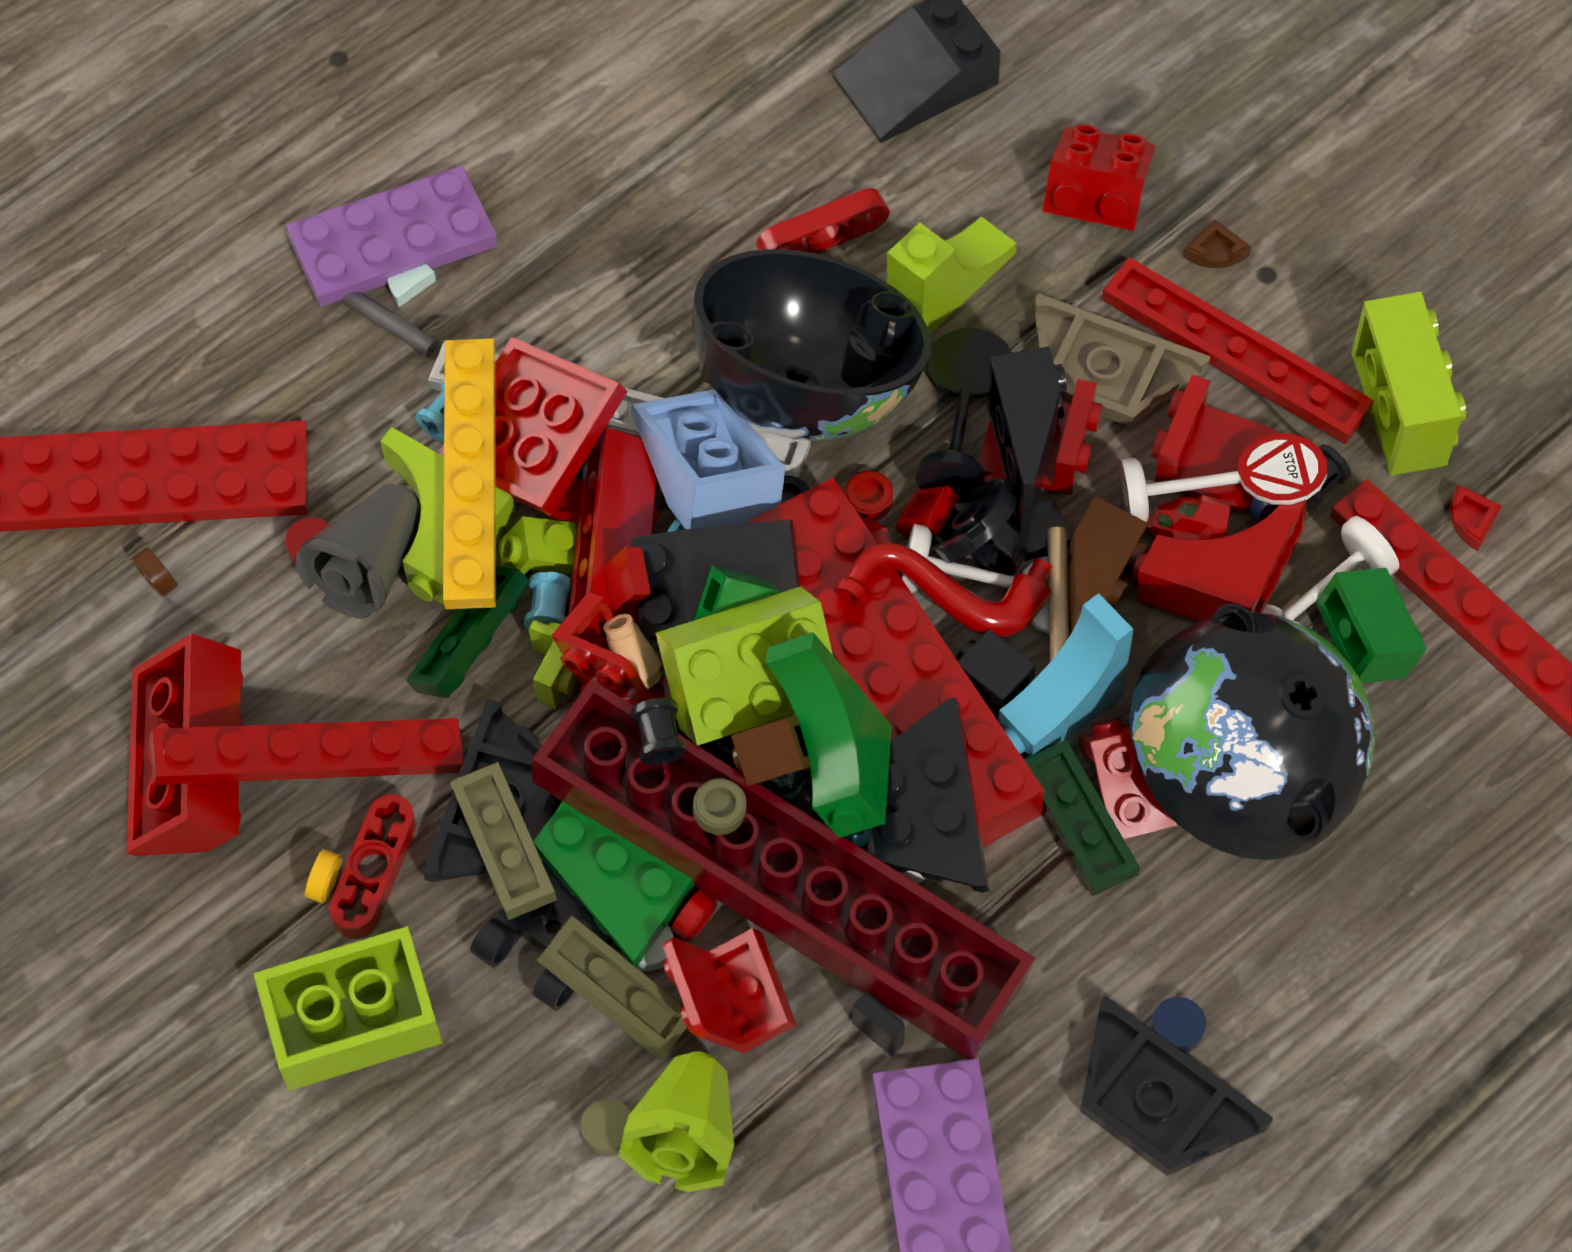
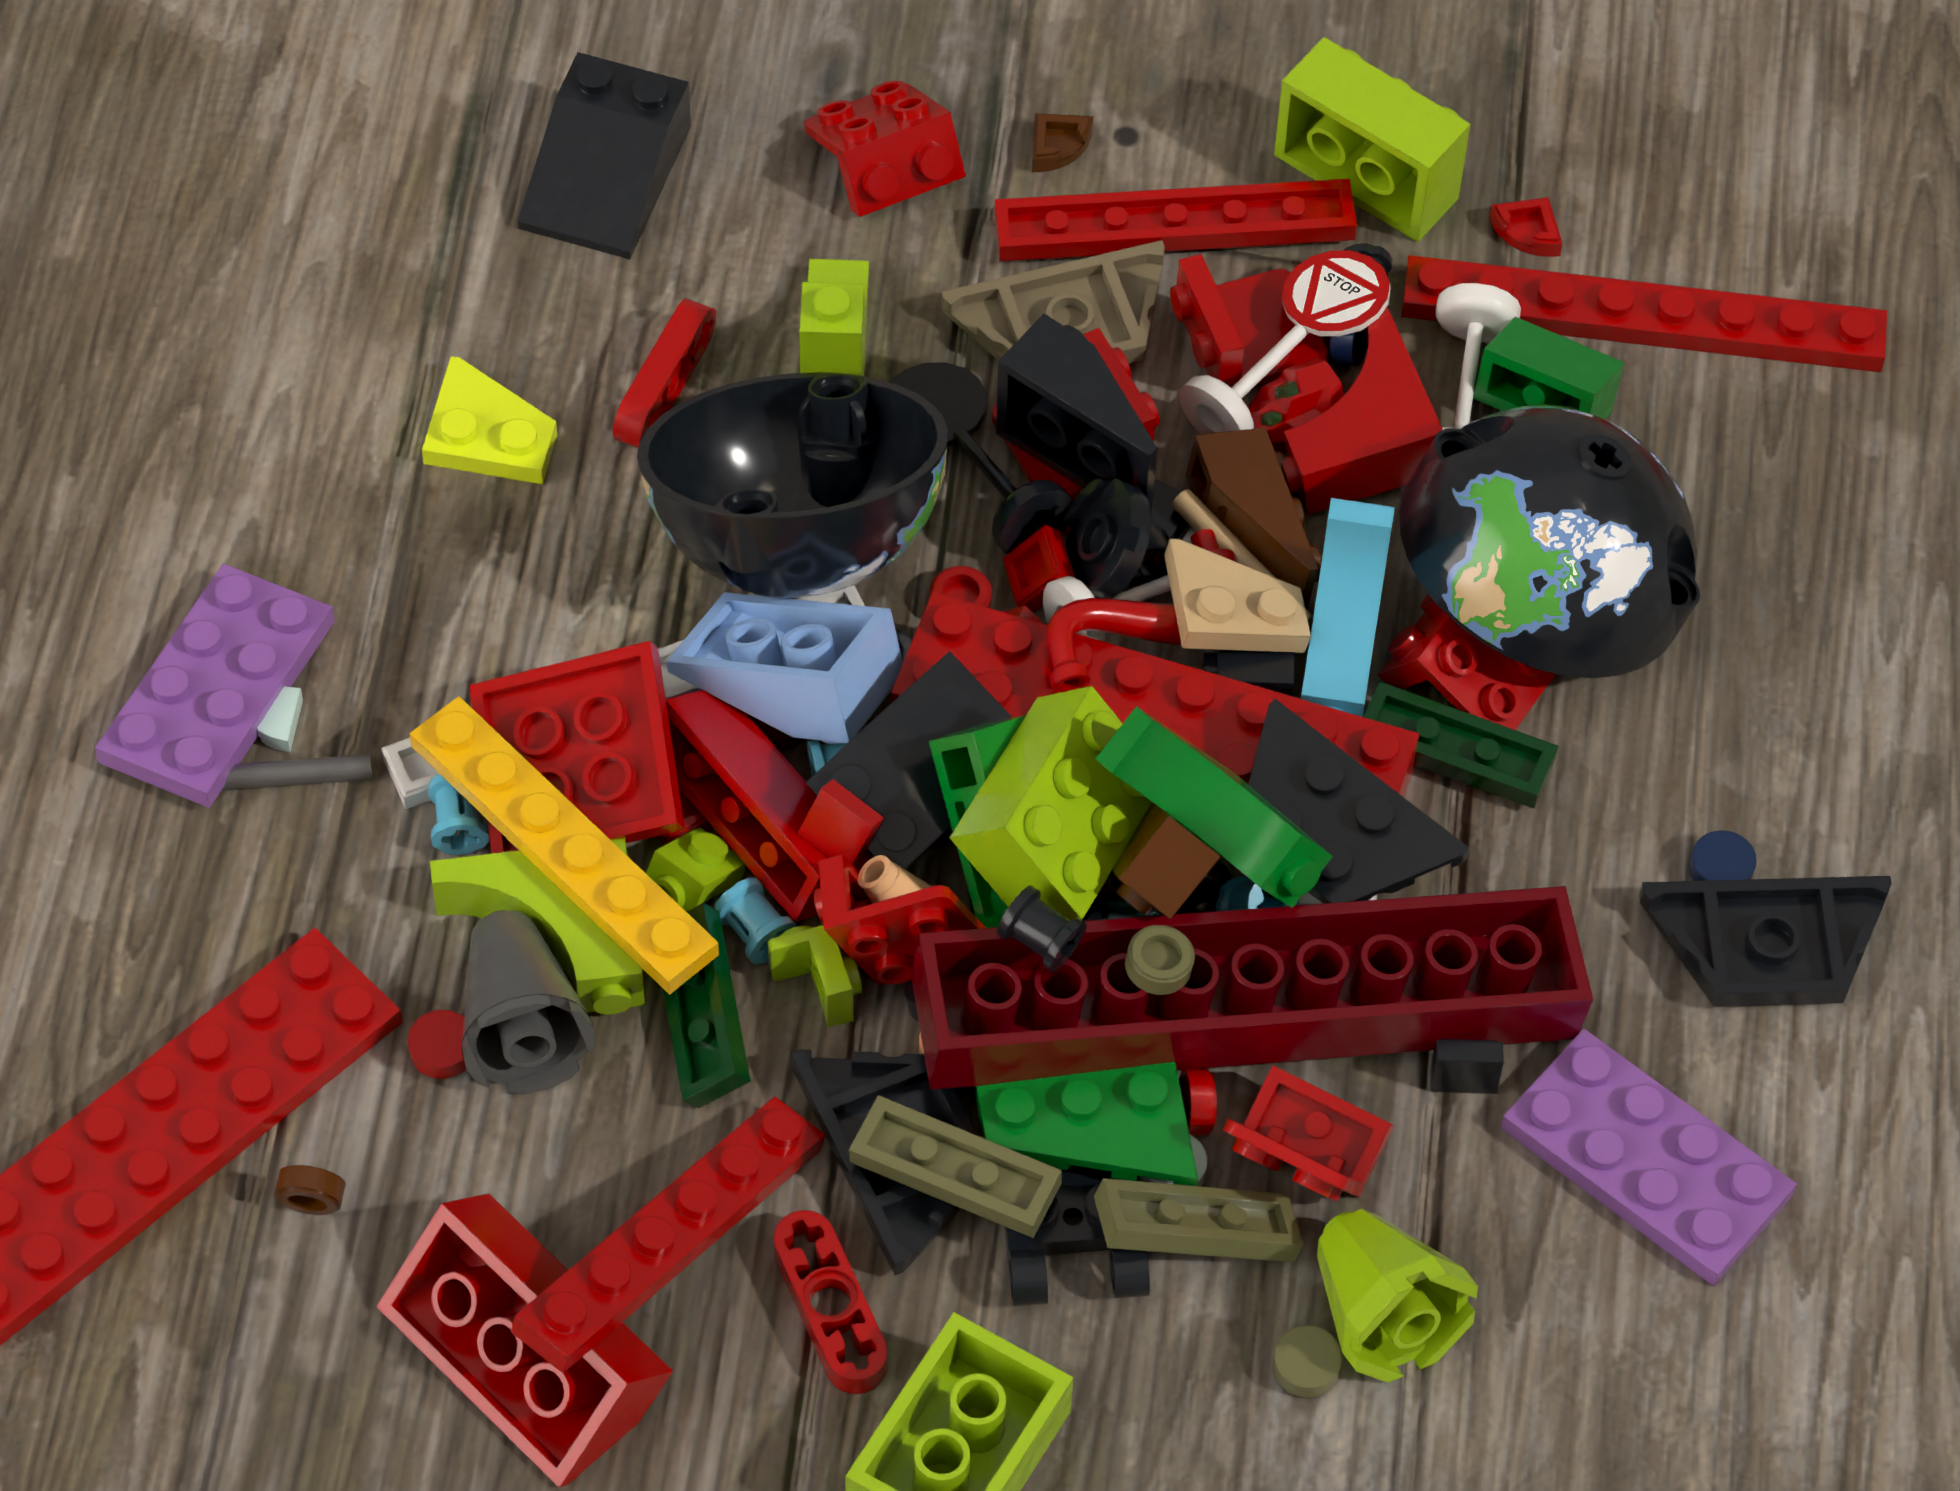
camera: 45 degrees left, 5 degrees down
yellow tile [304,849,343,904] -> none
none -> neon yellow wing [422,356,557,485]
none -> tan wing [1164,539,1311,653]

